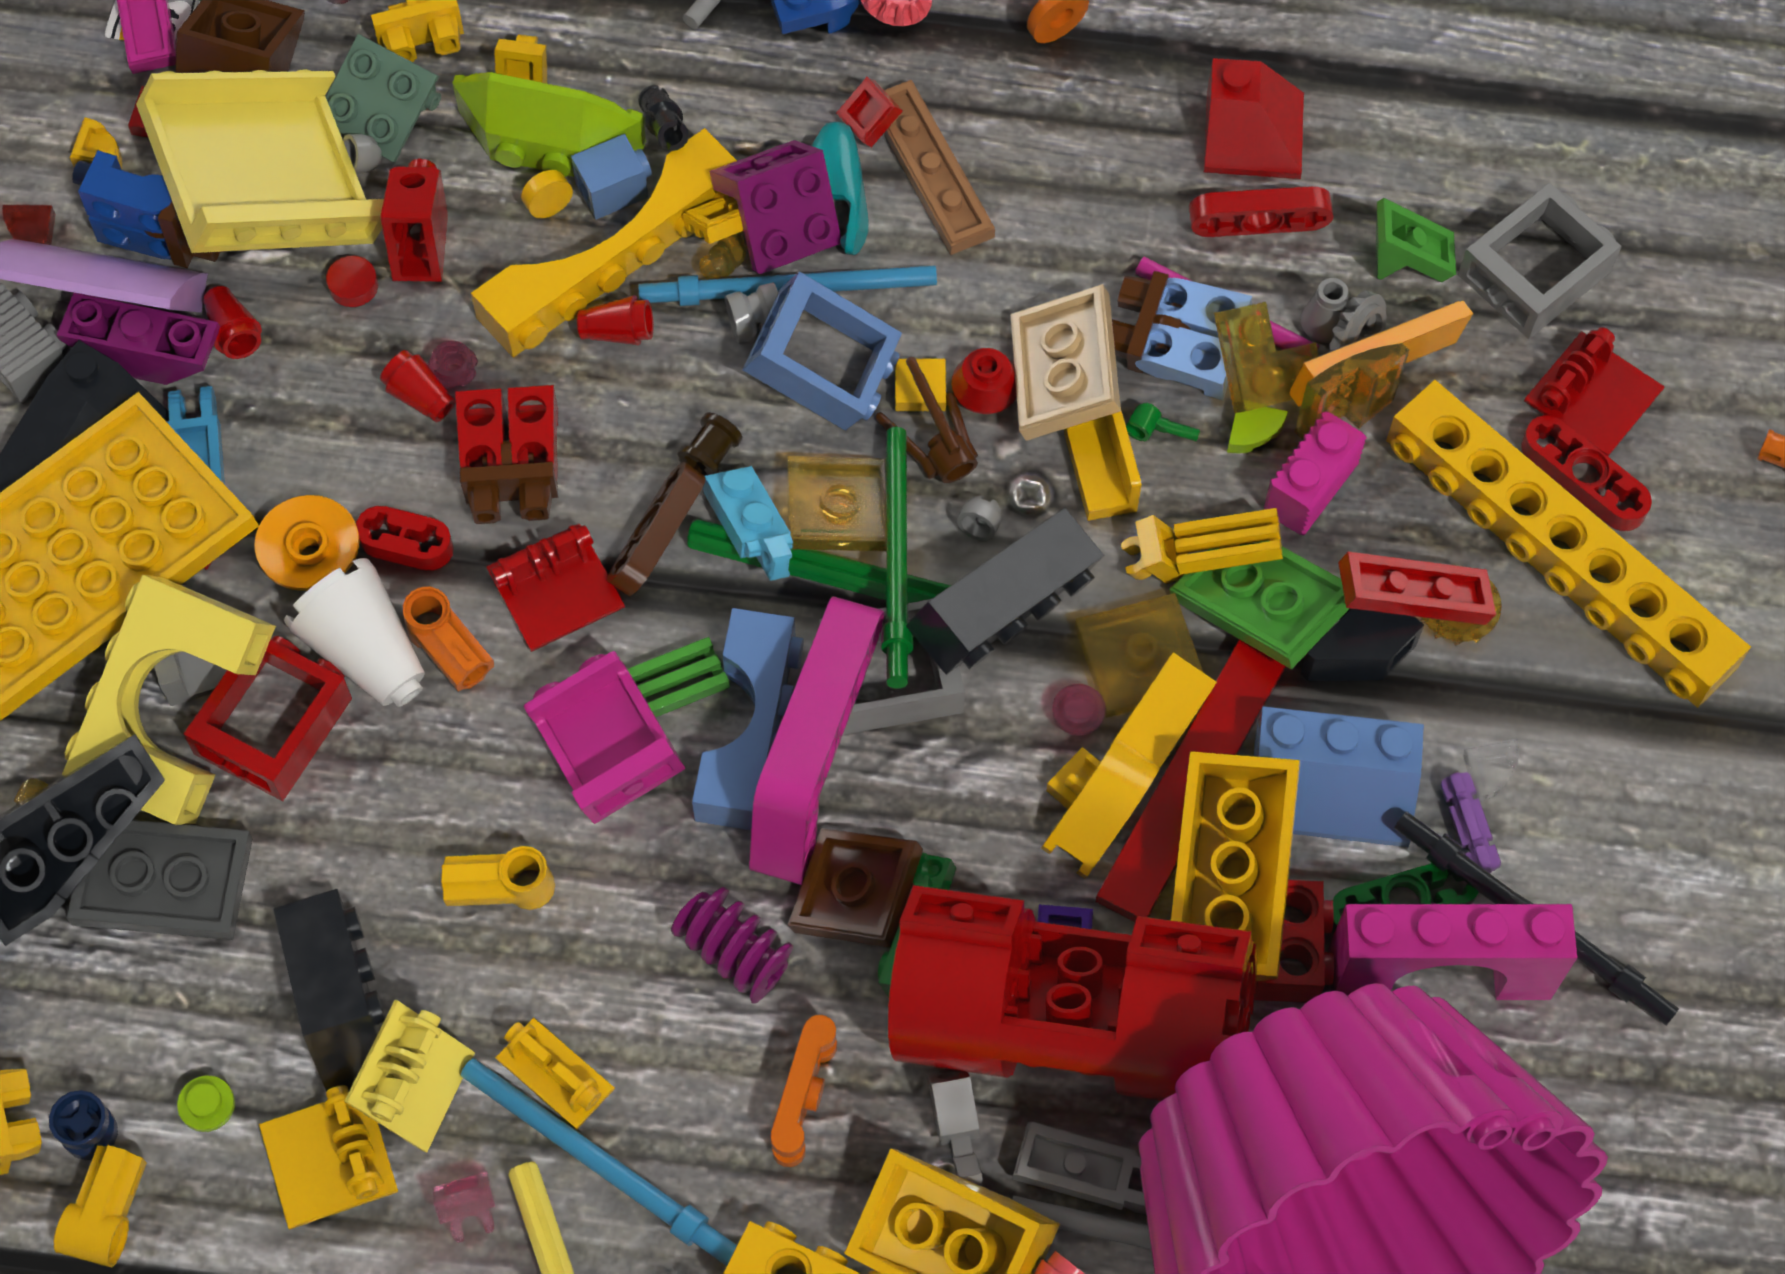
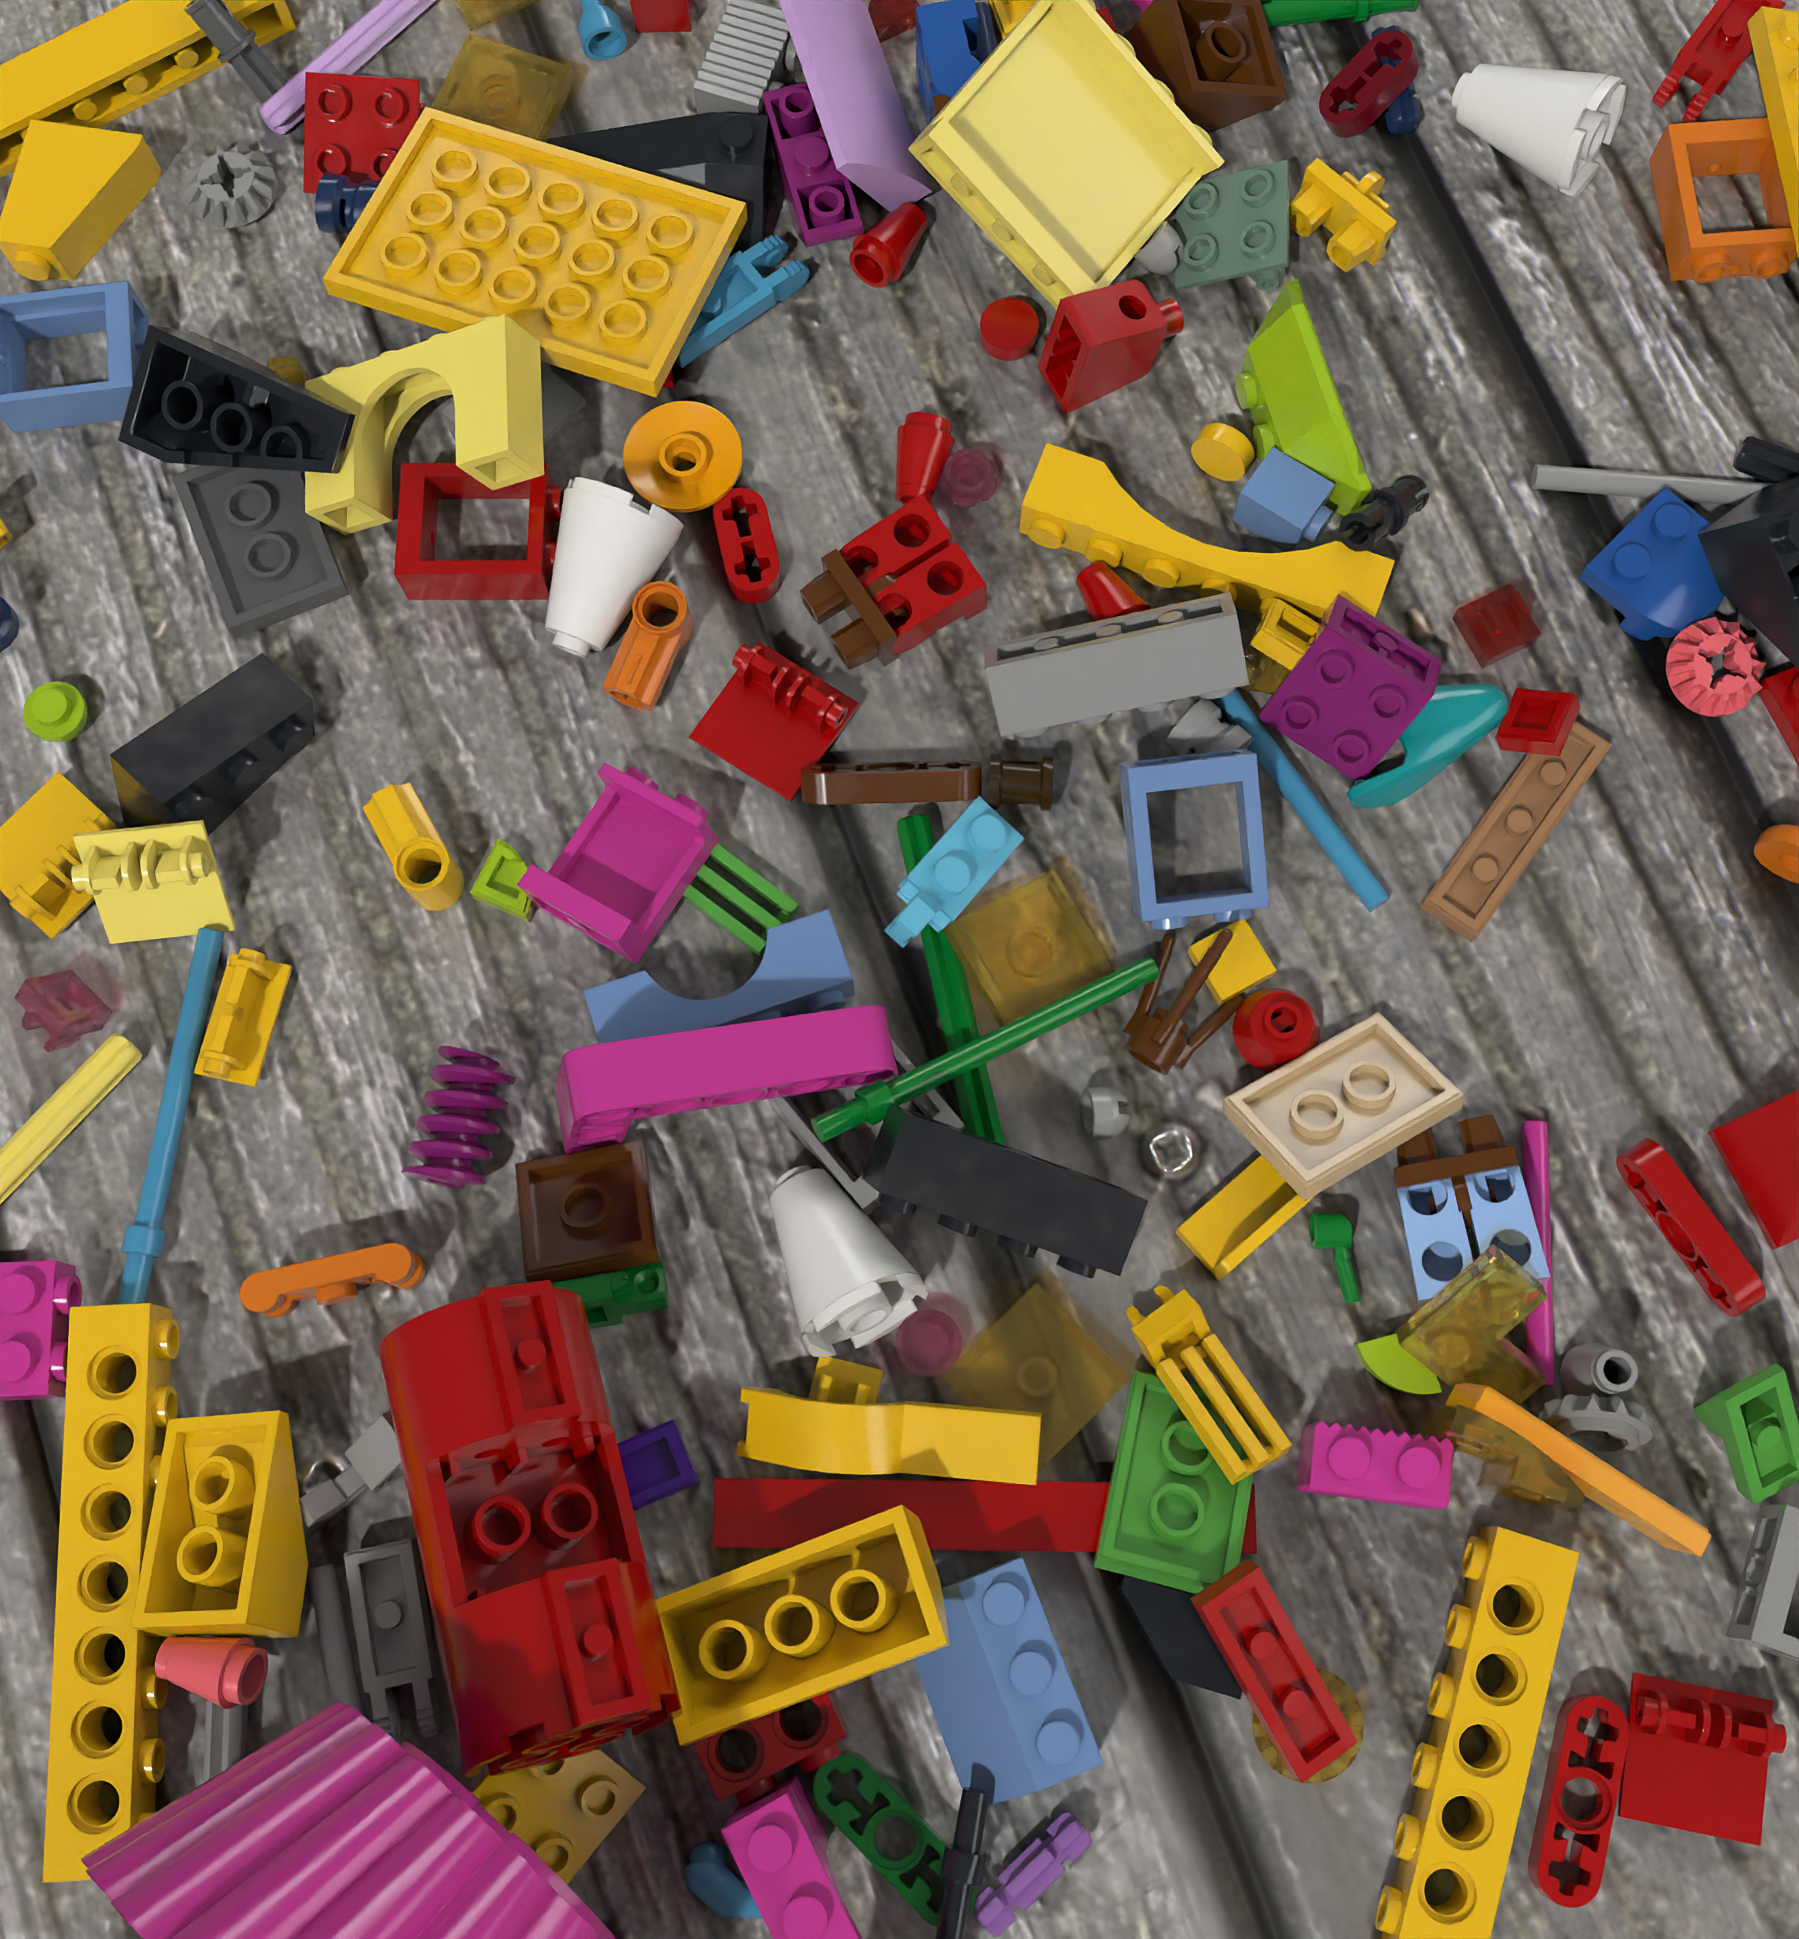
camera: 65 degrees right, 10 degrees up
yellow tile [494,34,547,83] -> none
none -> lime tile [470,838,535,923]
none -> white cone [770,1165,928,1357]
none -> light grey brick [985,592,1249,738]
none -> clear red tile [1452,584,1541,669]

